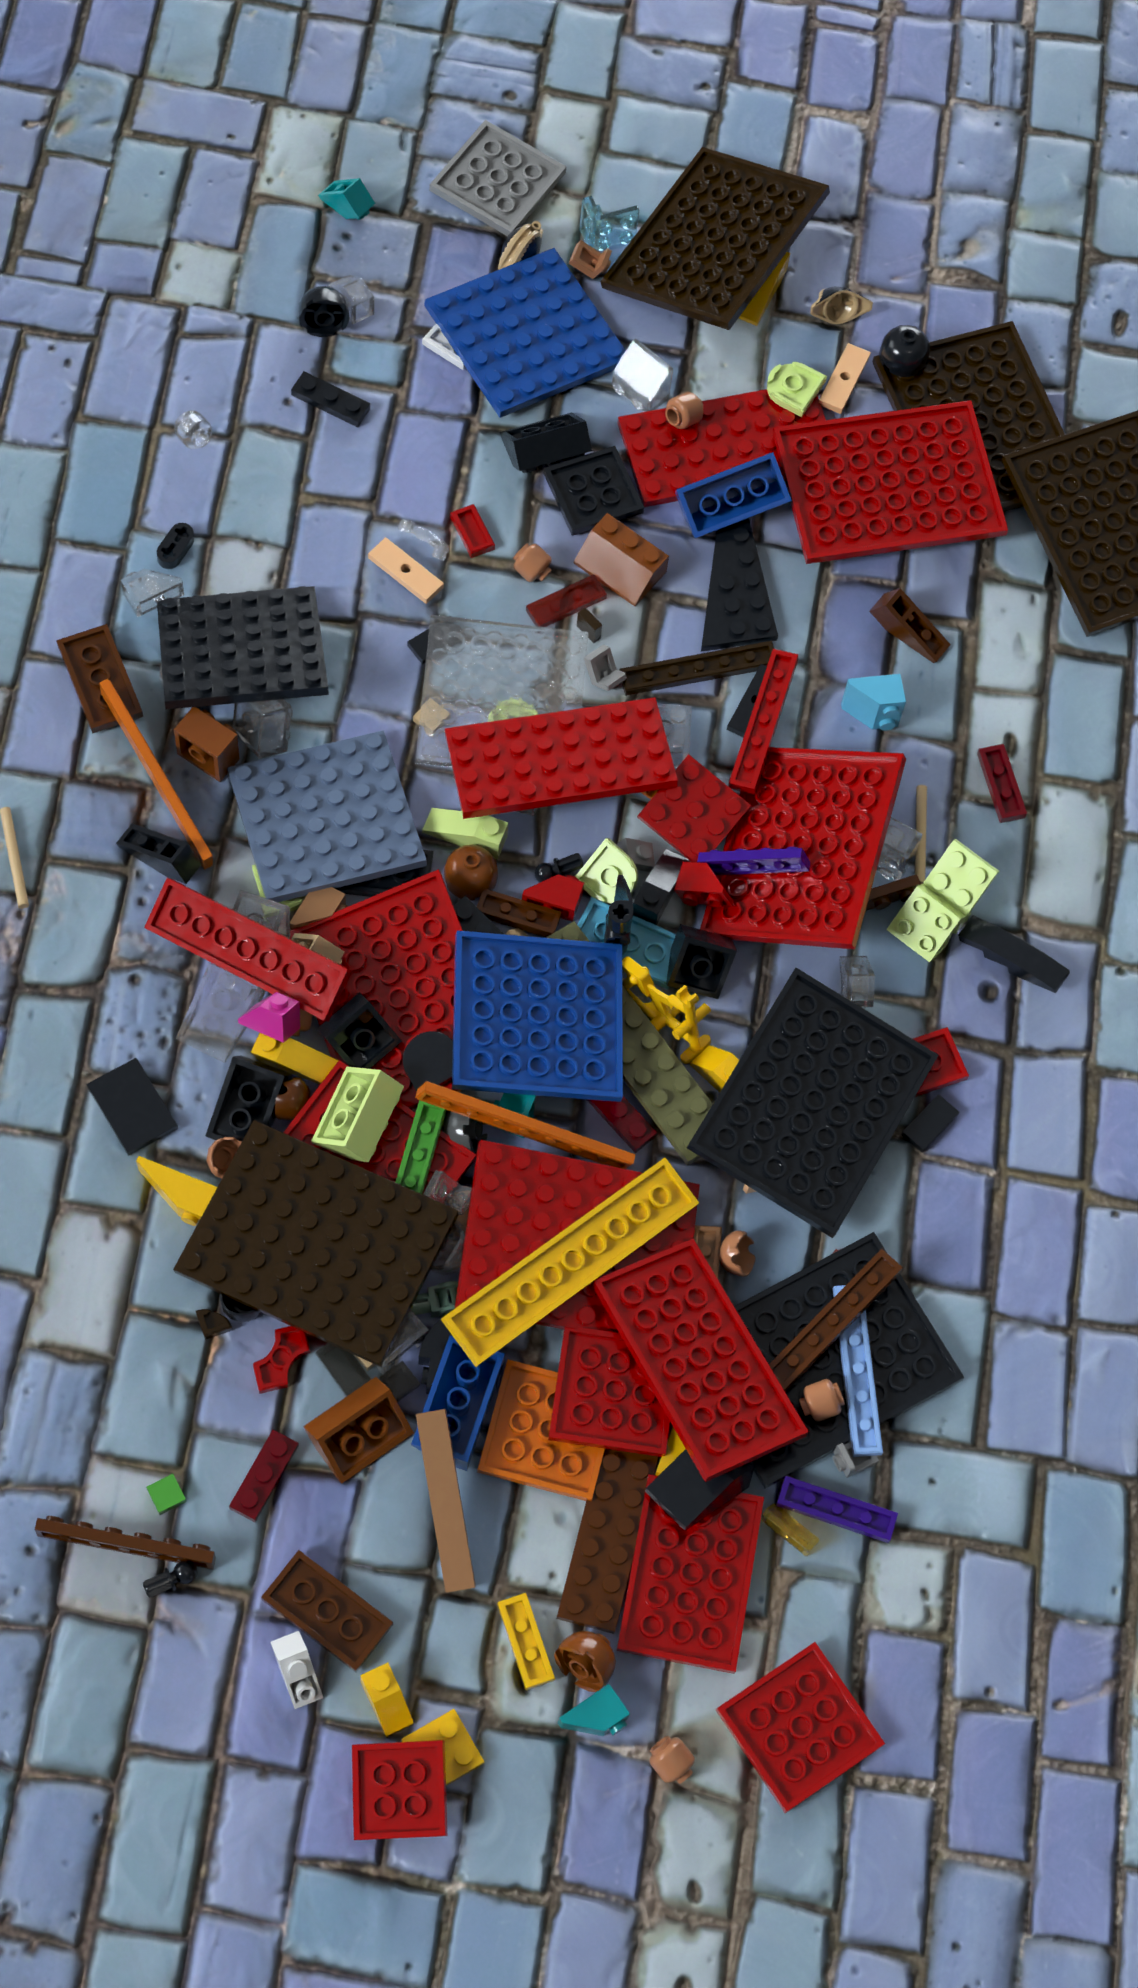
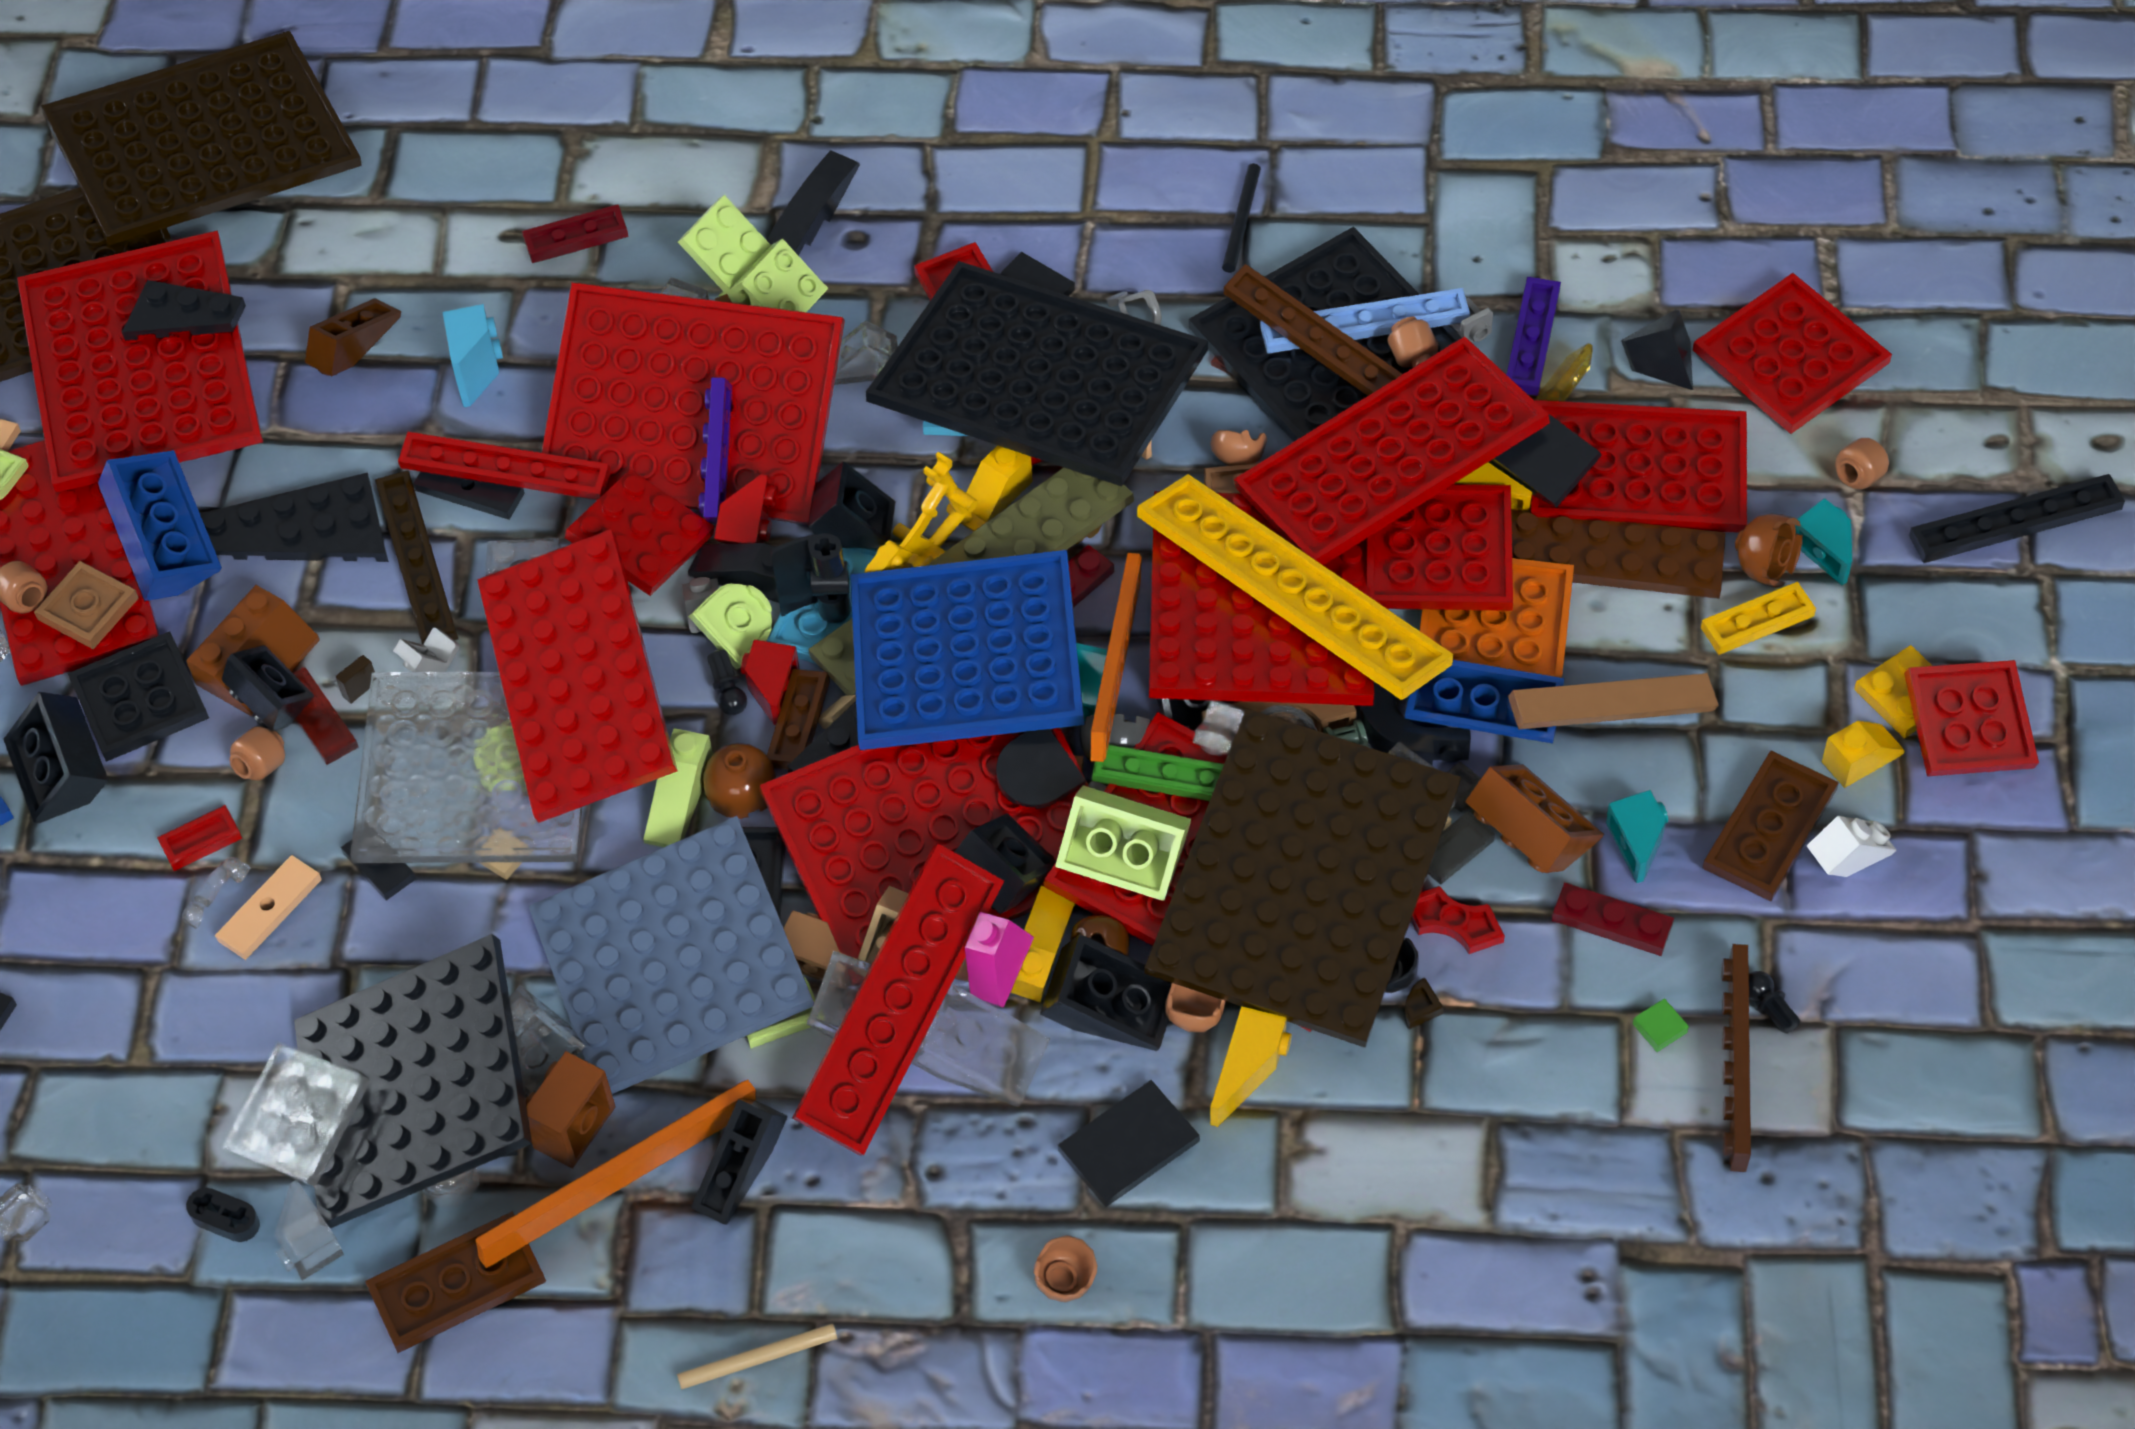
camera: 85 degrees left, 10 degrees down
none -> medium nougat plate [34,561,139,649]
none -> black wing [122,280,246,341]
none -> black slope [222,645,315,732]
none -> clear plate [222,1043,371,1187]
none -> nougat hair [1033,1235,1098,1303]
none -> light grey piece [1107,290,1162,325]
none -> black bar [1222,163,1261,273]
none -> teal slope [1606,790,1668,883]
none -> black slope [1621,310,1693,390]
none -> black plate [1909,474,2125,564]

